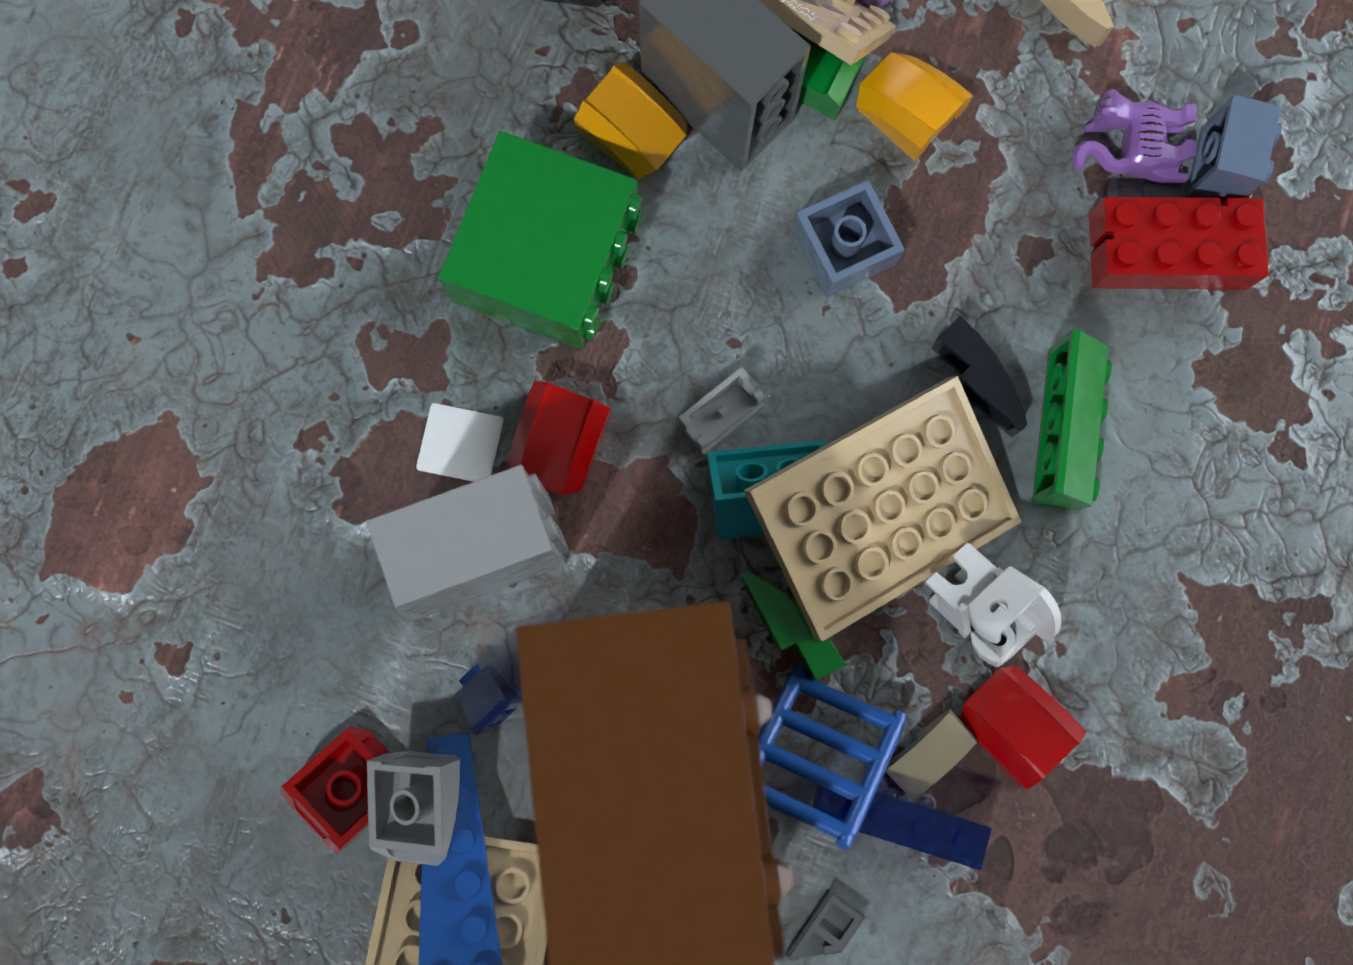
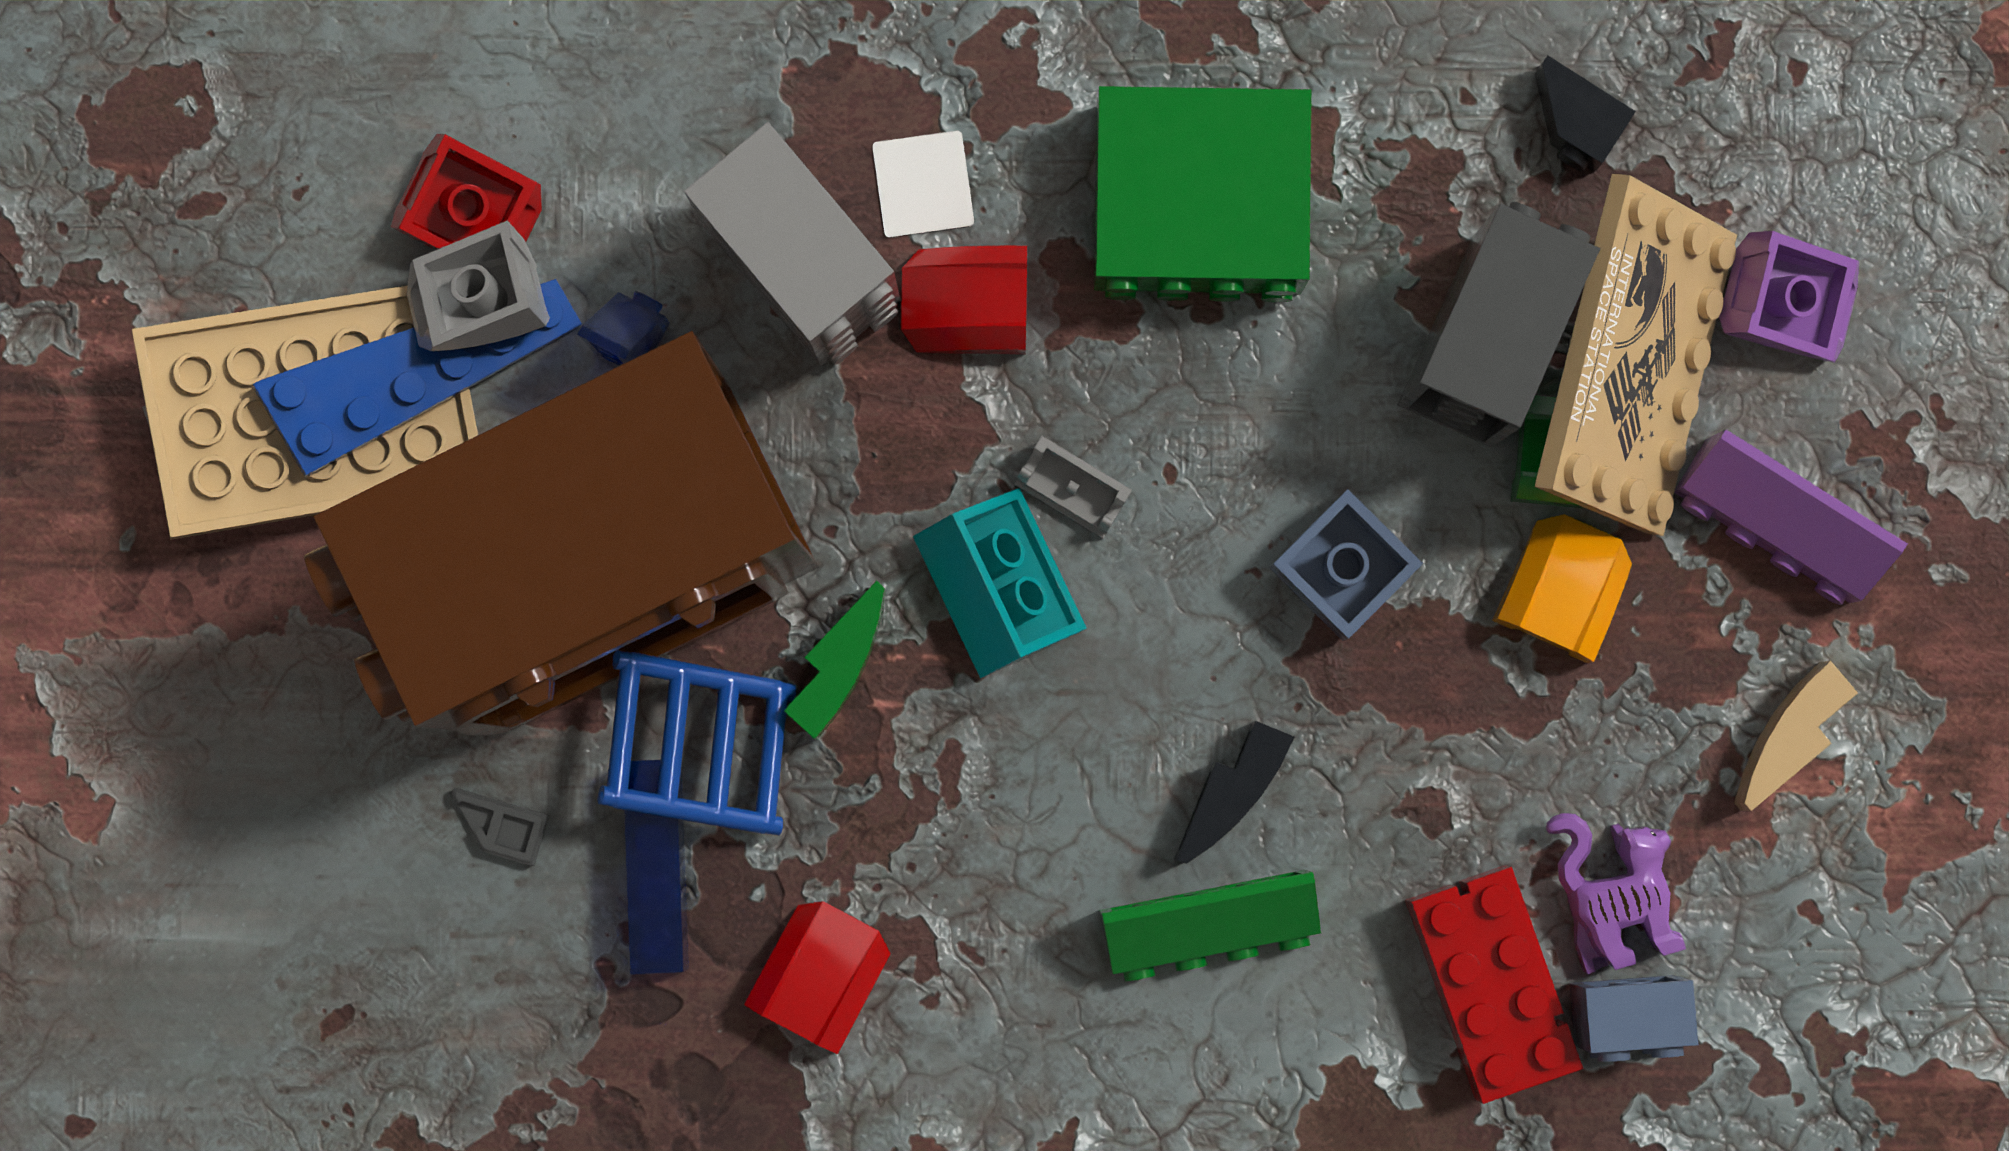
camera: 75 degrees right, 5 degrees up
light orange slope [574,61,687,179] -> none
tan plate [744,376,1021,642] -> none
dark tan slope [885,709,977,801] -> none
white piece [926,542,1061,667] -> none

